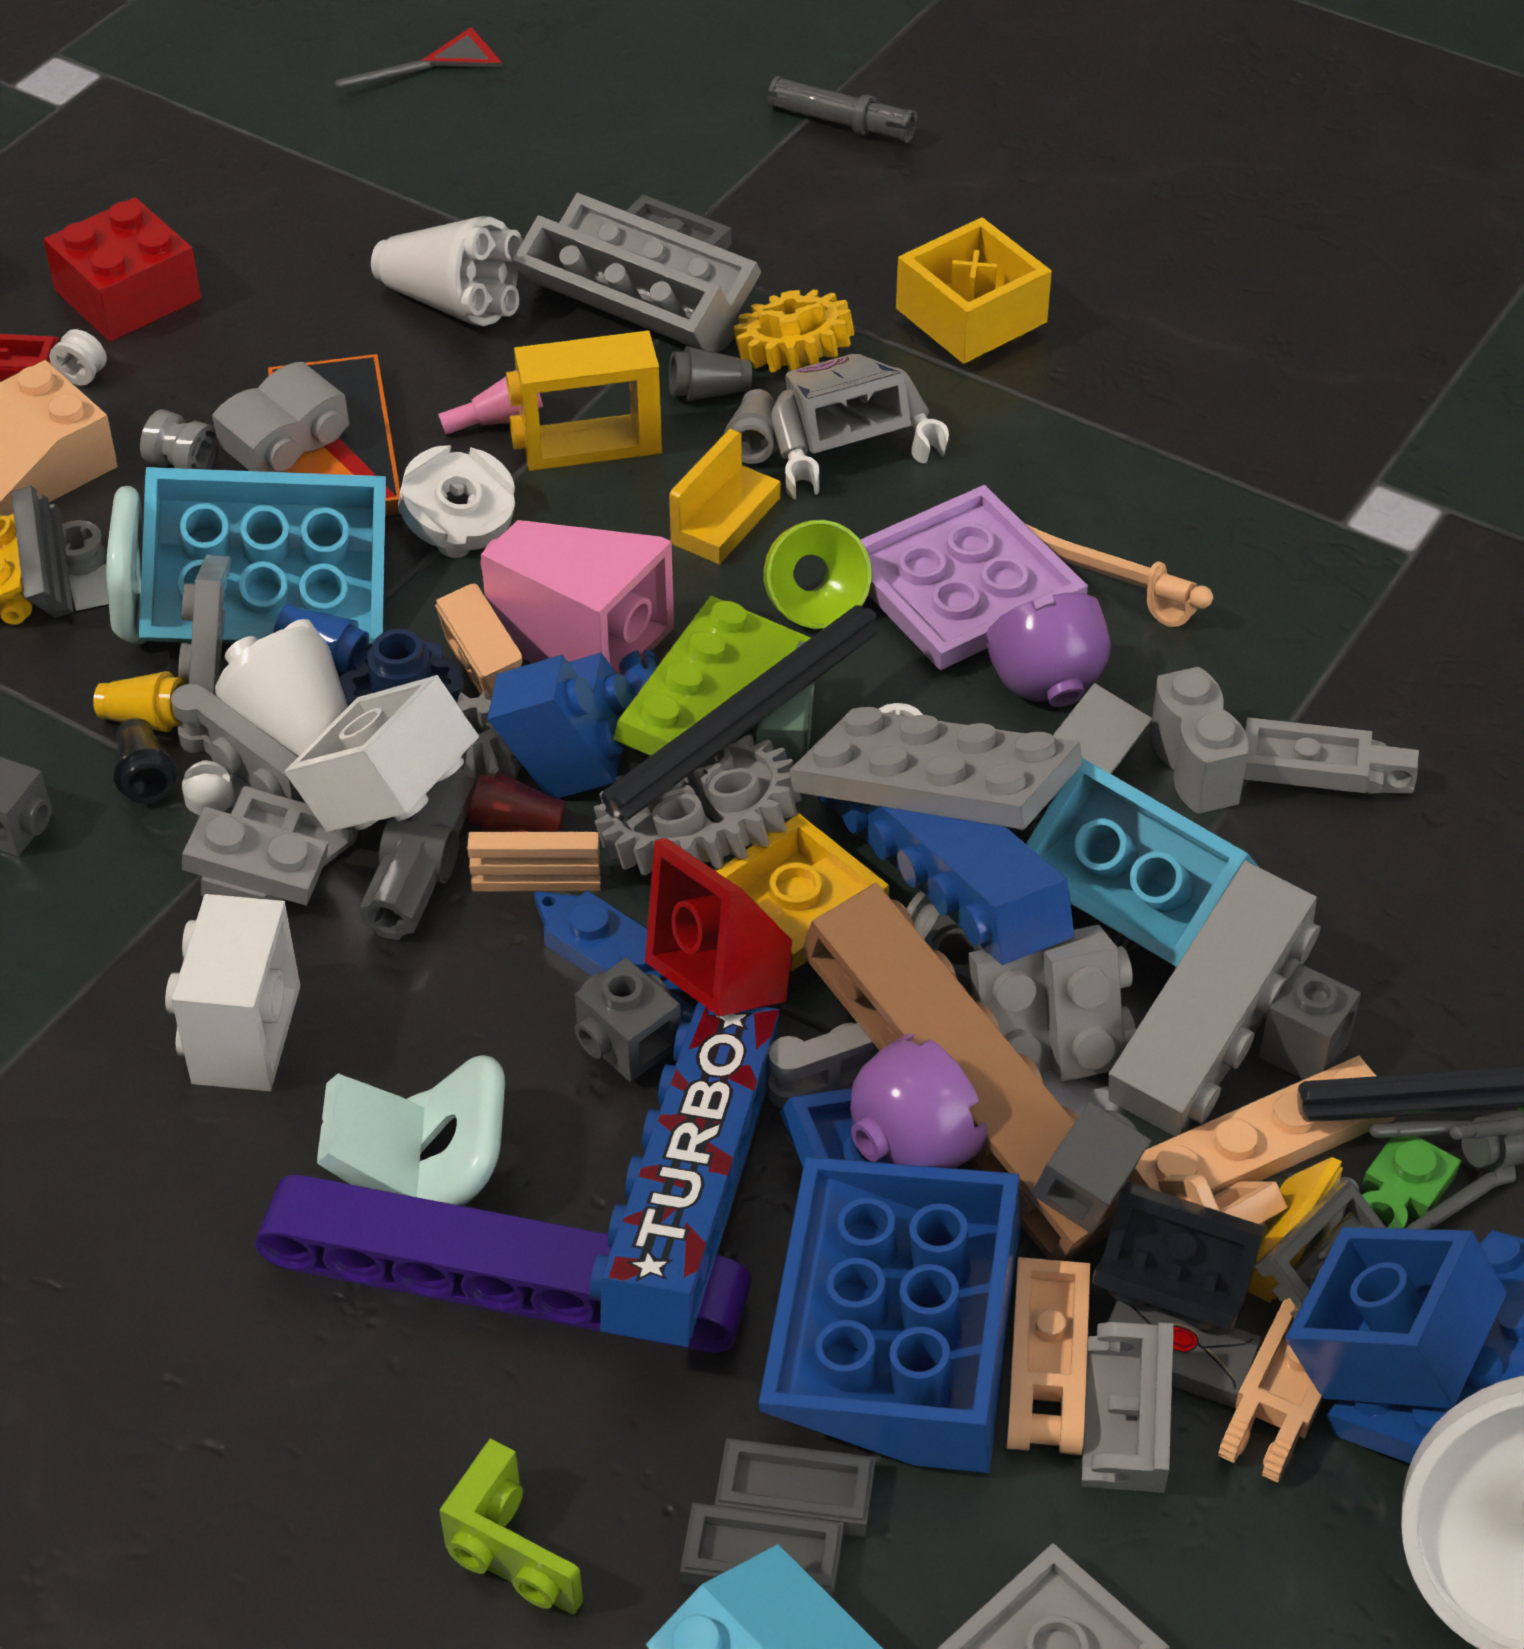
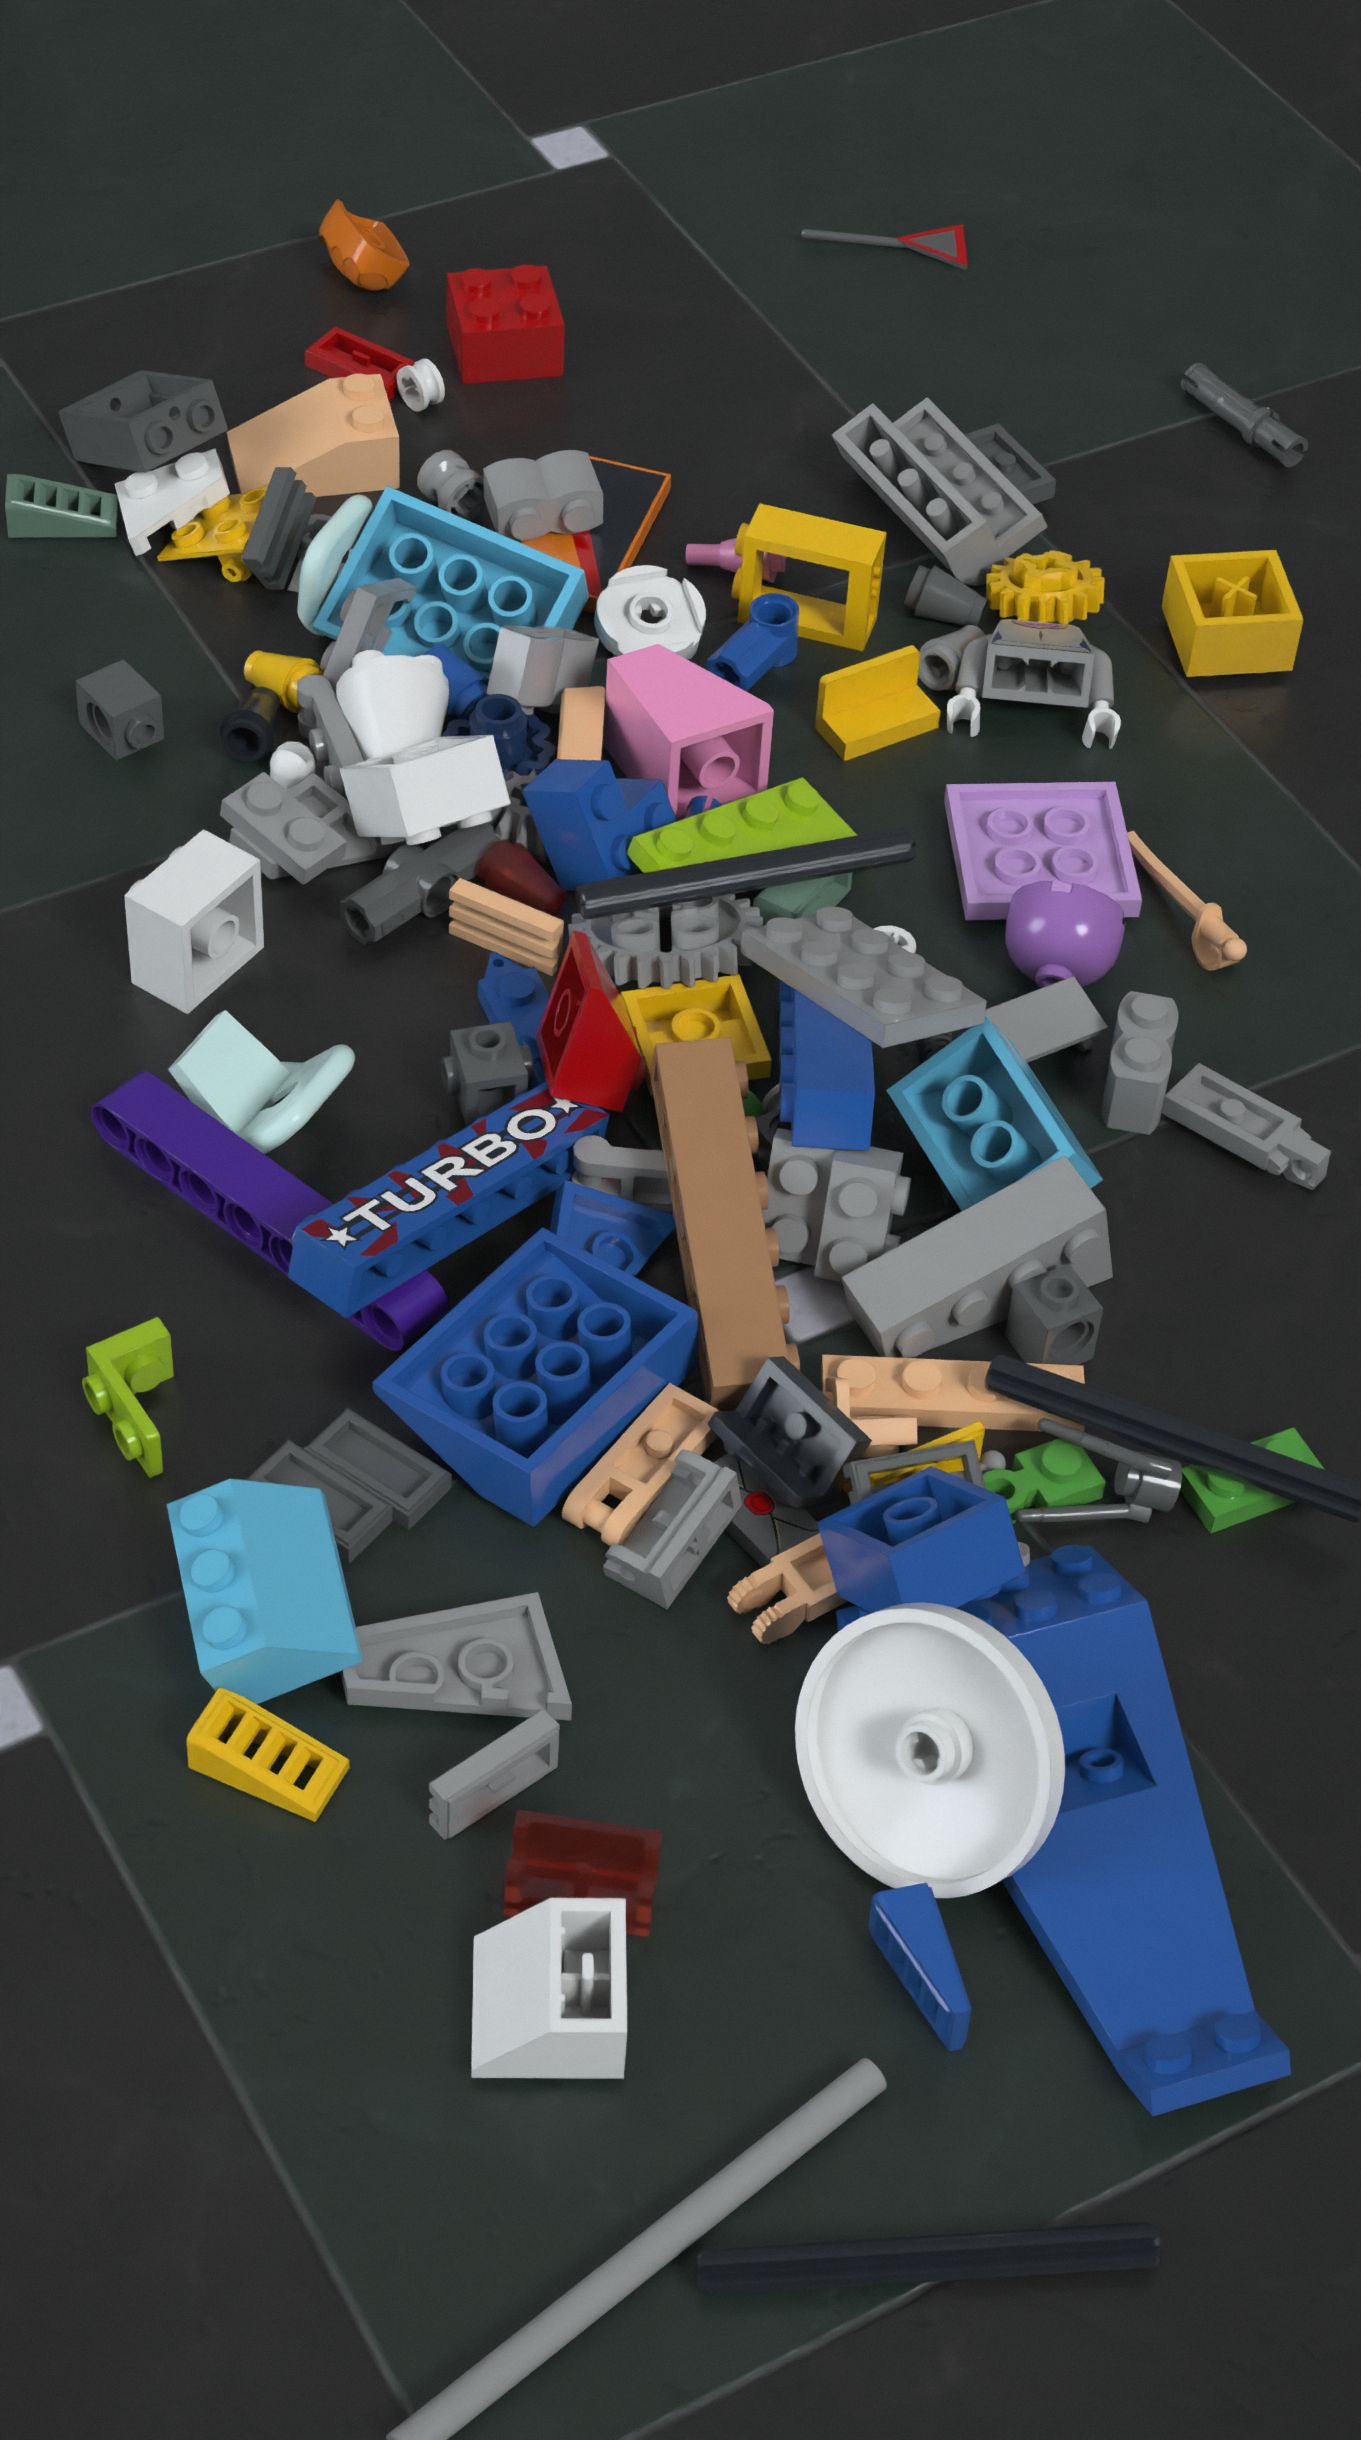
camera: 25 degrees right, 0 degrees up
white cone [371,216,523,326] -> none
lime piece [763,520,872,629] -> none
medium lavender cylinder [850,1033,988,1169] -> none
dark grey brick [1031,1100,1151,1234] -> none
none -> light grey brick [486,625,599,715]
none -> blue piece [707,593,799,692]

